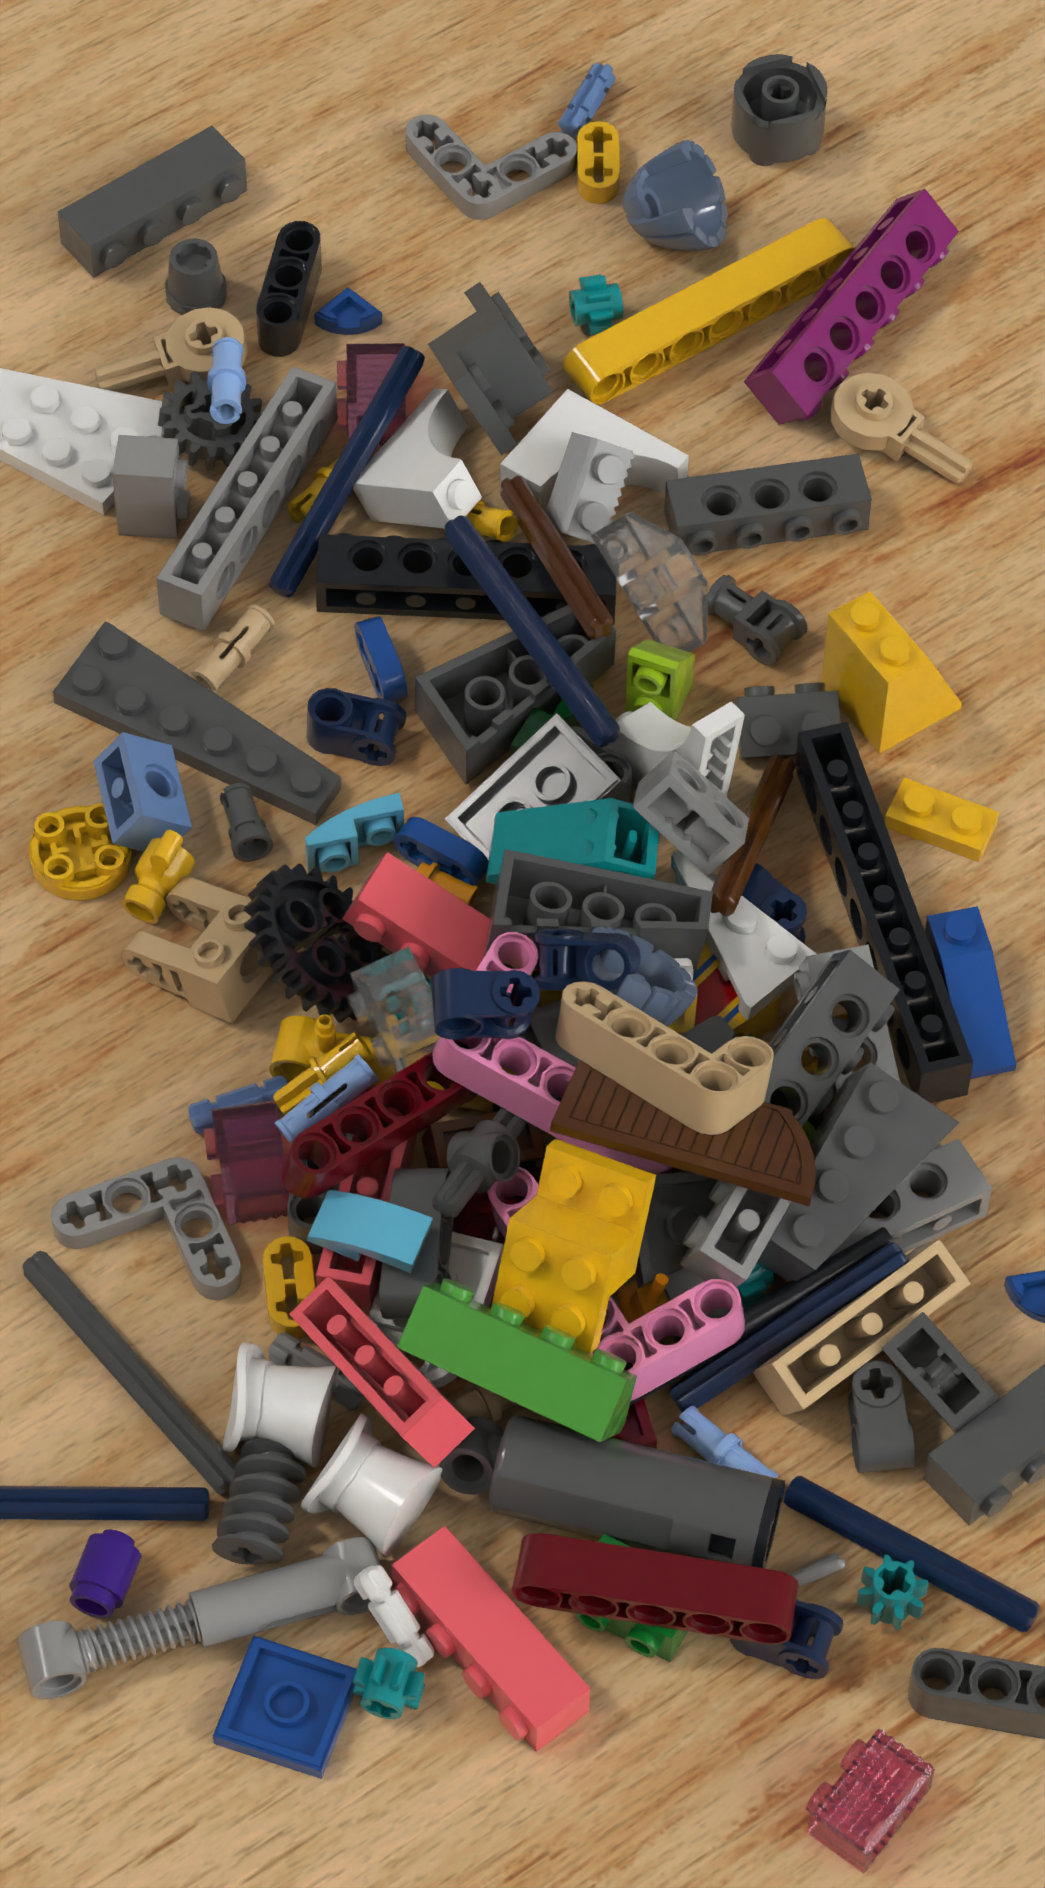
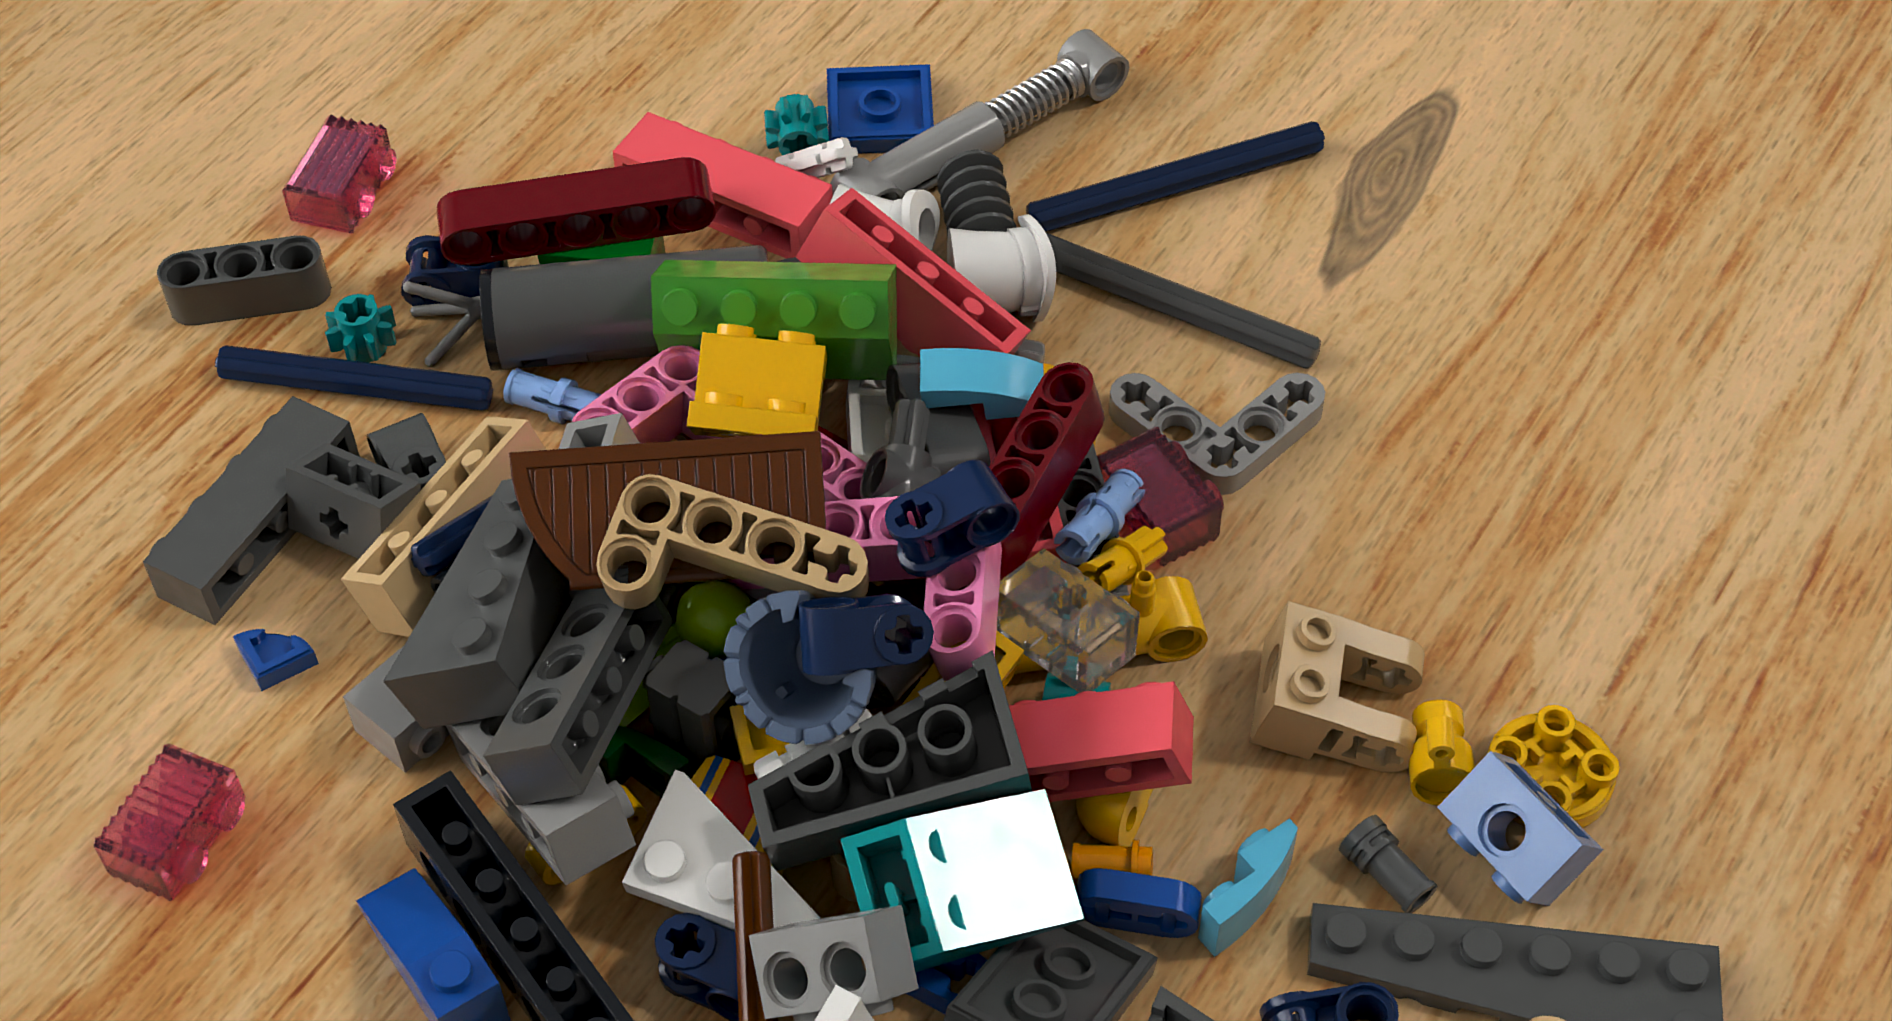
camera: 160 degrees right, 5 degrees down
dark purple brick [69,1529,142,1619] -> none
medium blue axle [188,1075,288,1134] -> none
black gear [244,863,395,1023] -> none

